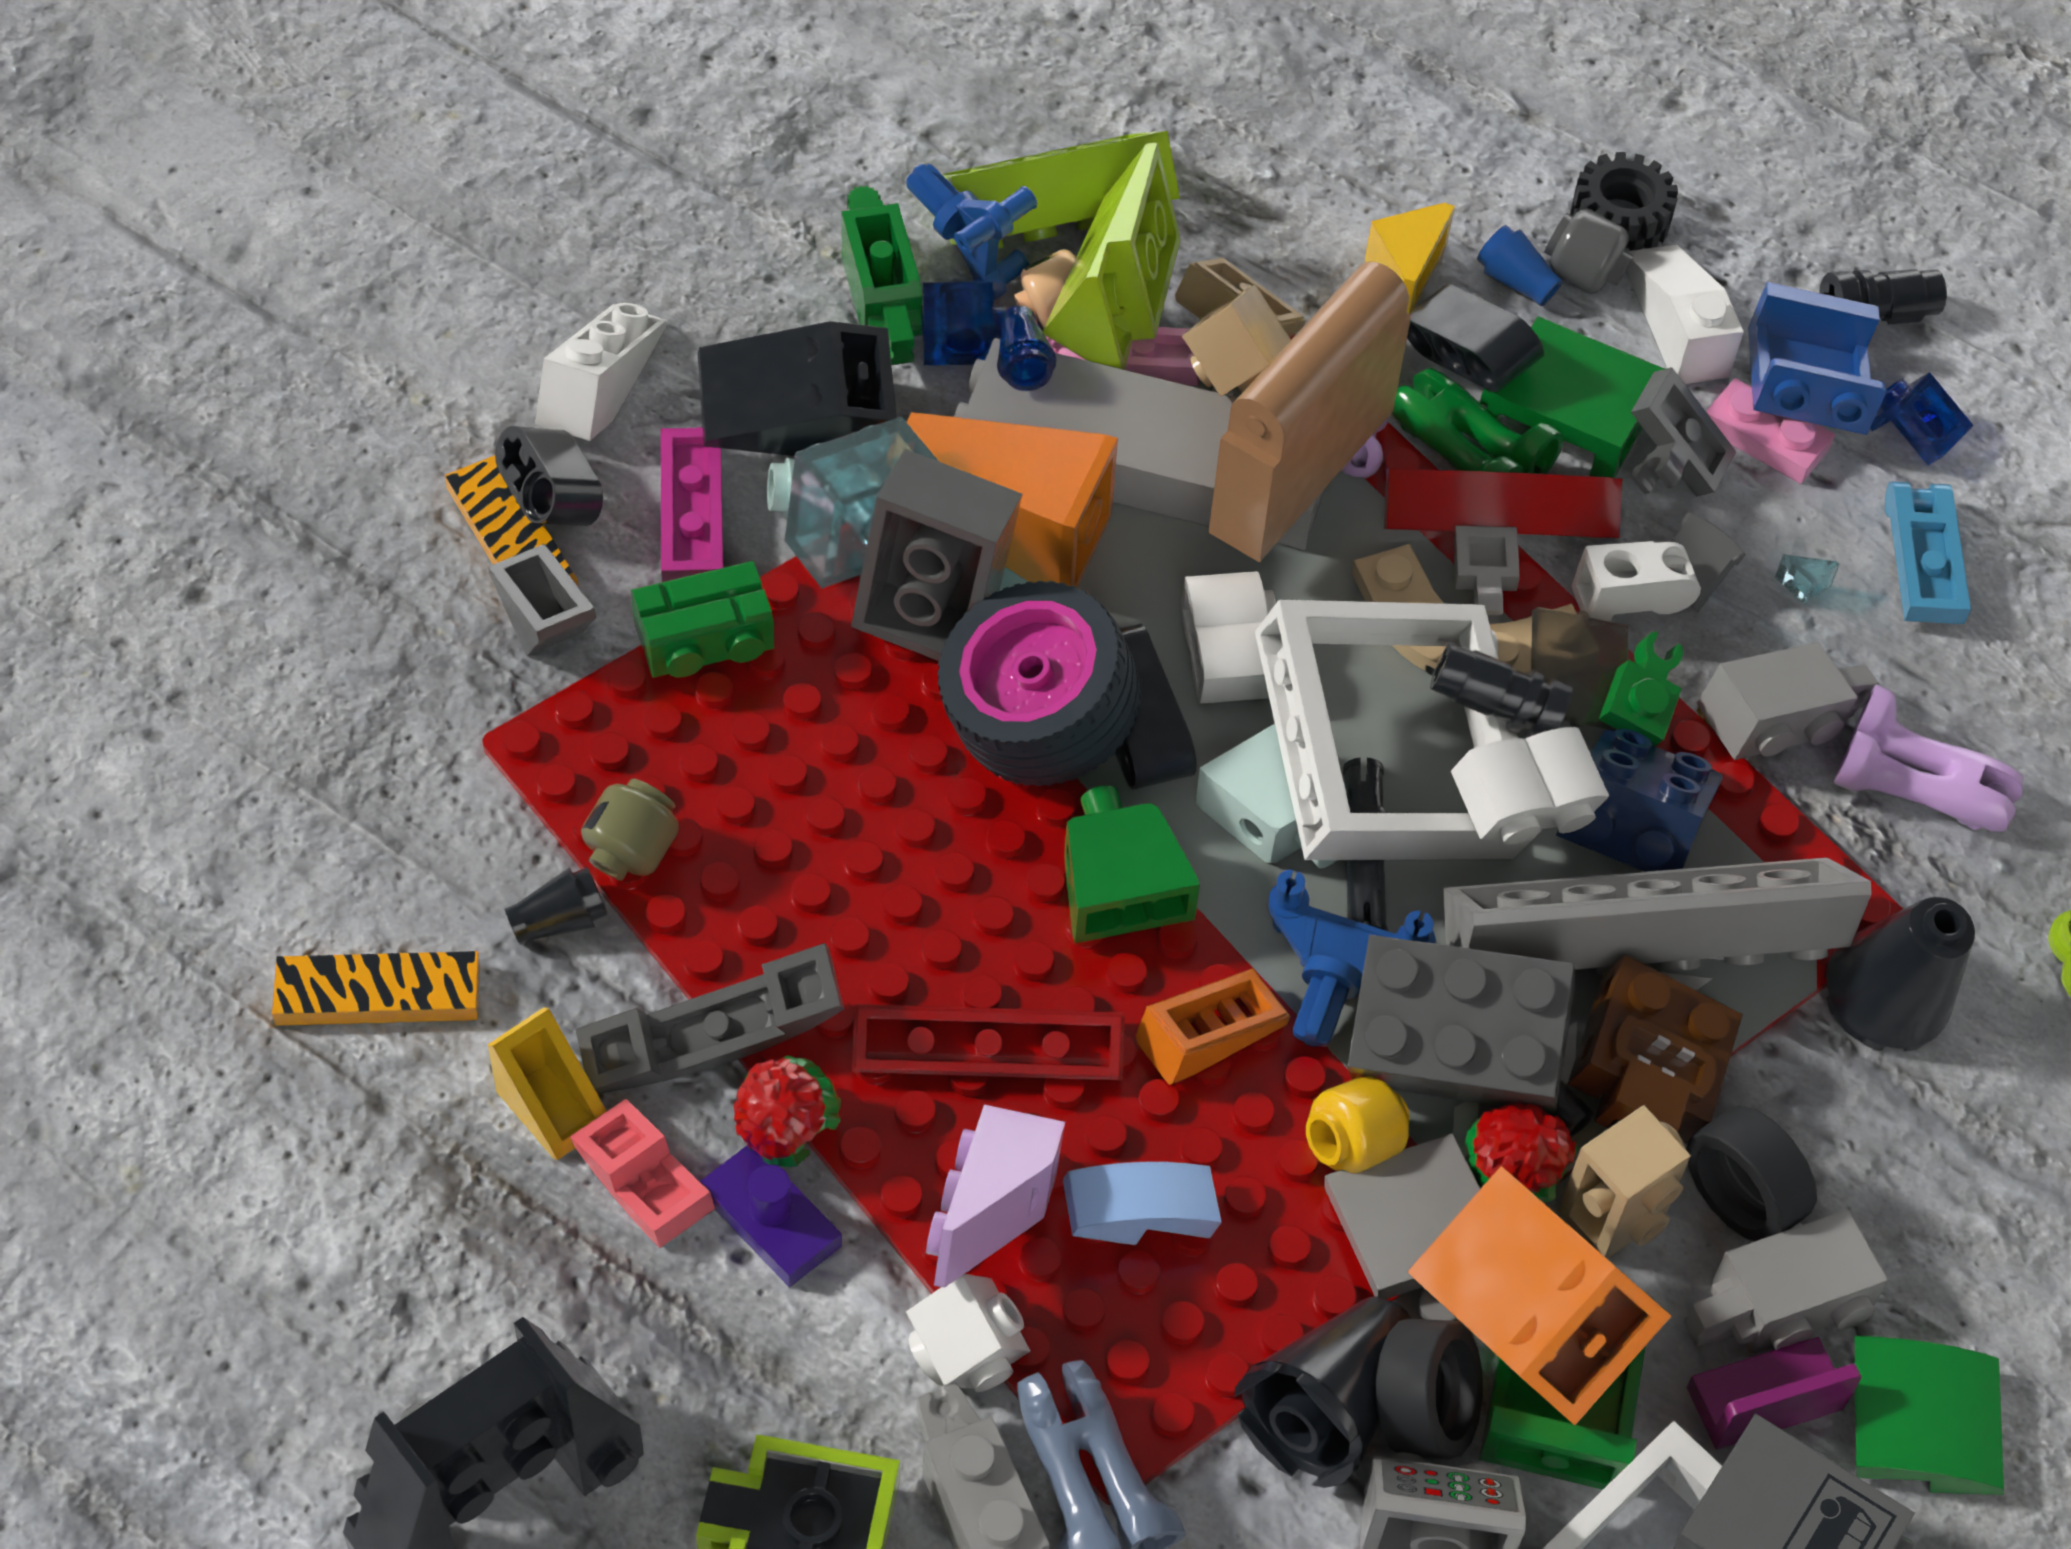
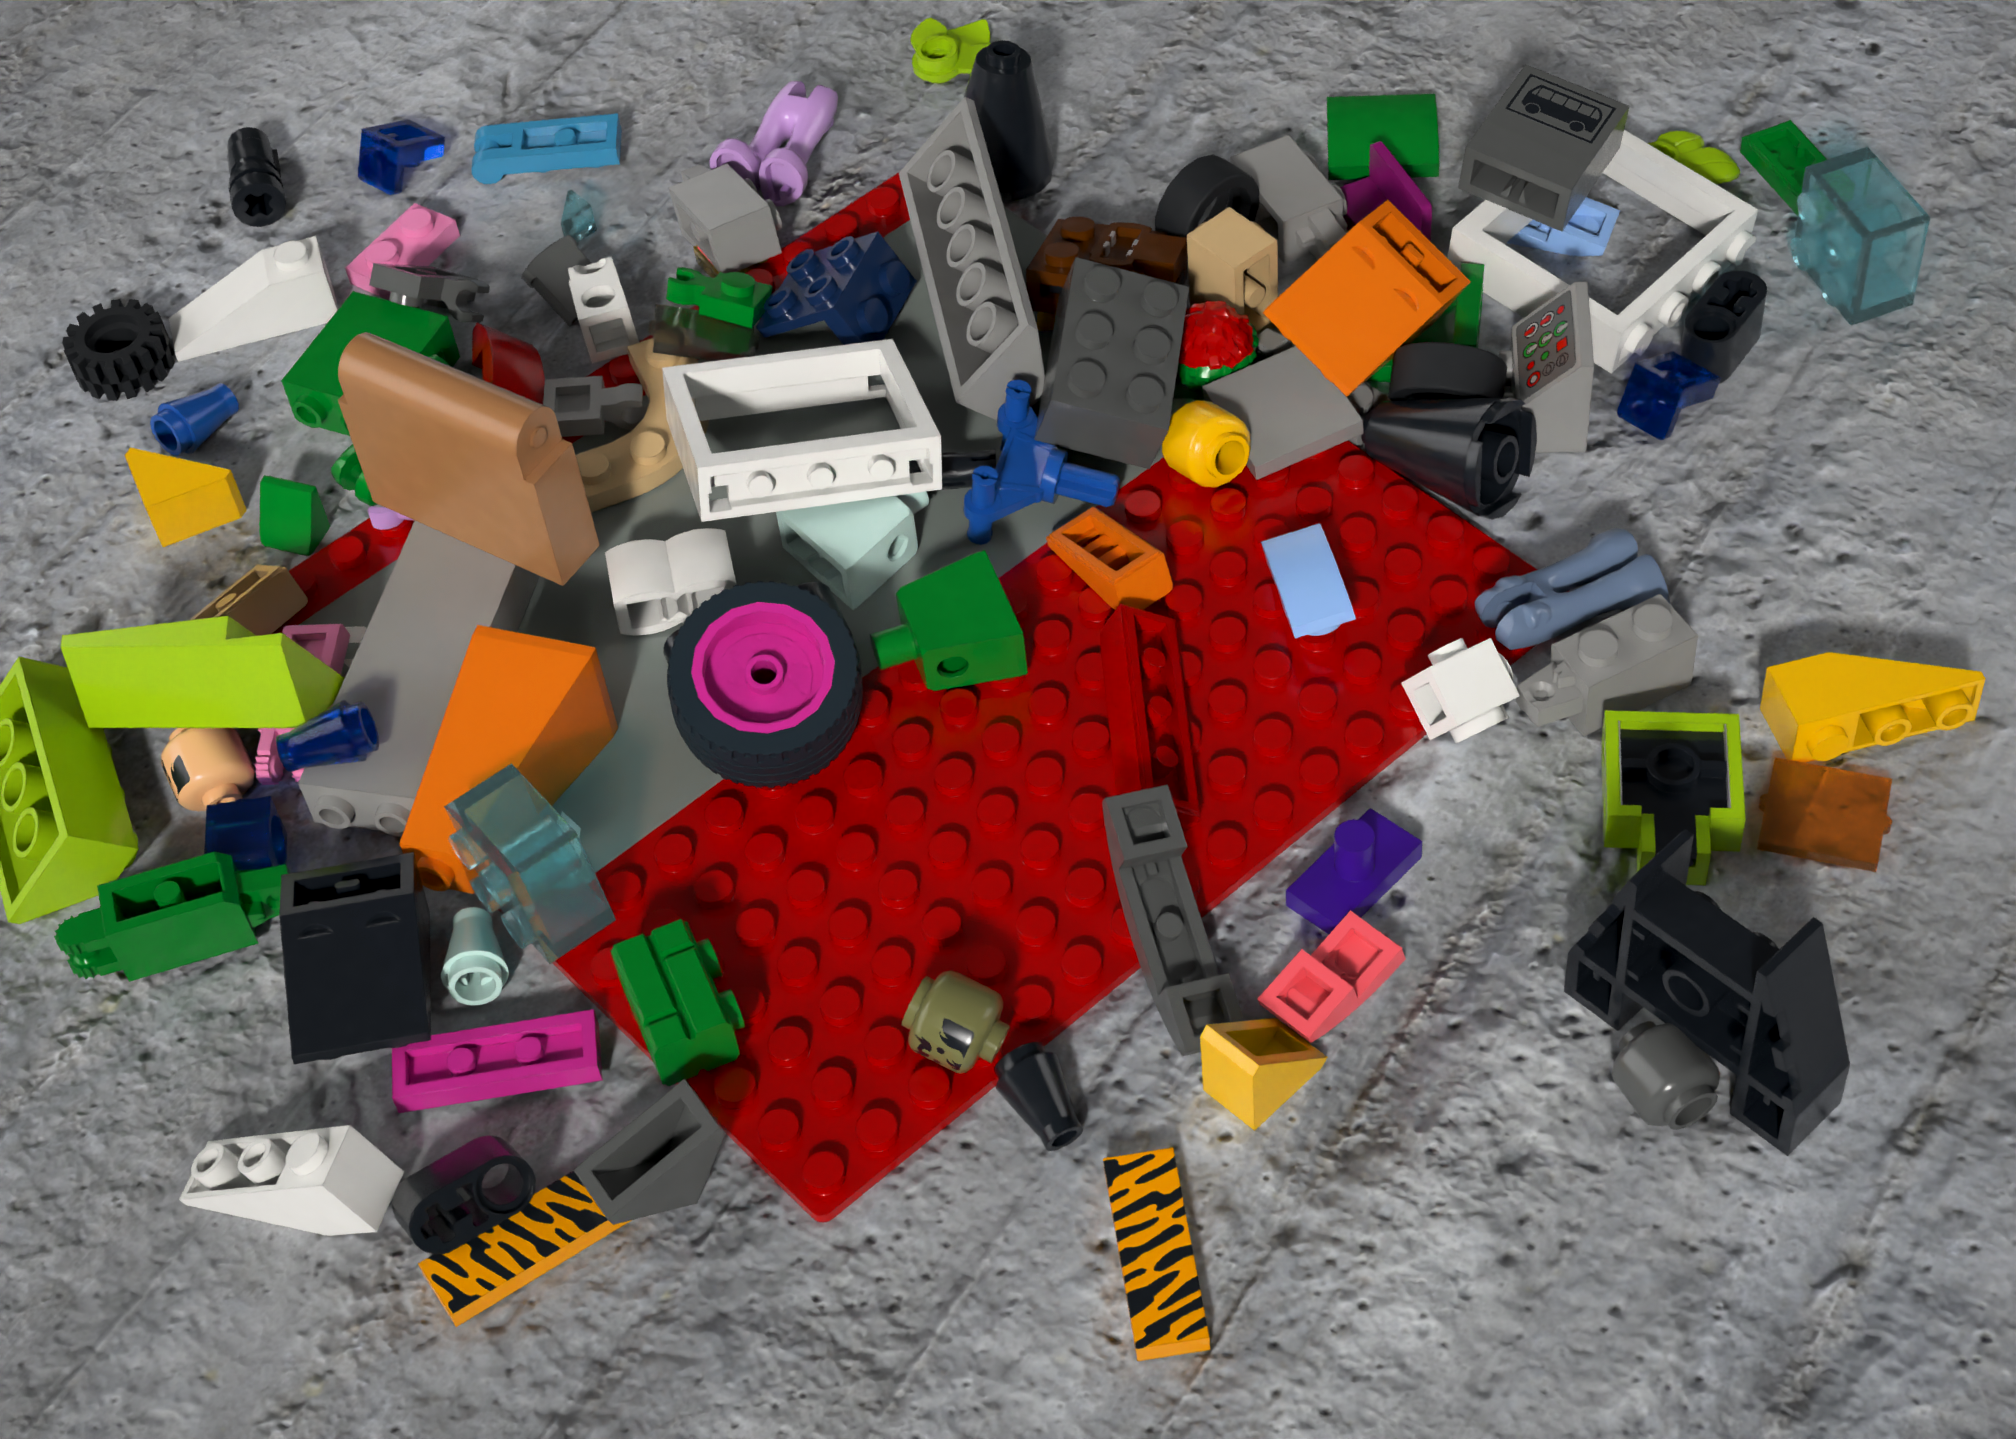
camera: 85 degrees left, 5 degrees down
red piece [734,1055,841,1167] -> none
dark grey brick [851,448,1023,661] -> none
blue axle [906,163,1038,316] -> none
lavender slope [926,1105,1065,1288] -> none
tan brick [1182,284,1291,397] -> none
black beam [1407,284,1544,393] -> none
black axle [1430,642,1573,738] -> none
white brick [1451,727,1609,845] -> none
dark grey head [1544,209,1634,294] -> none
blue panel [1748,282,1886,435] -> none

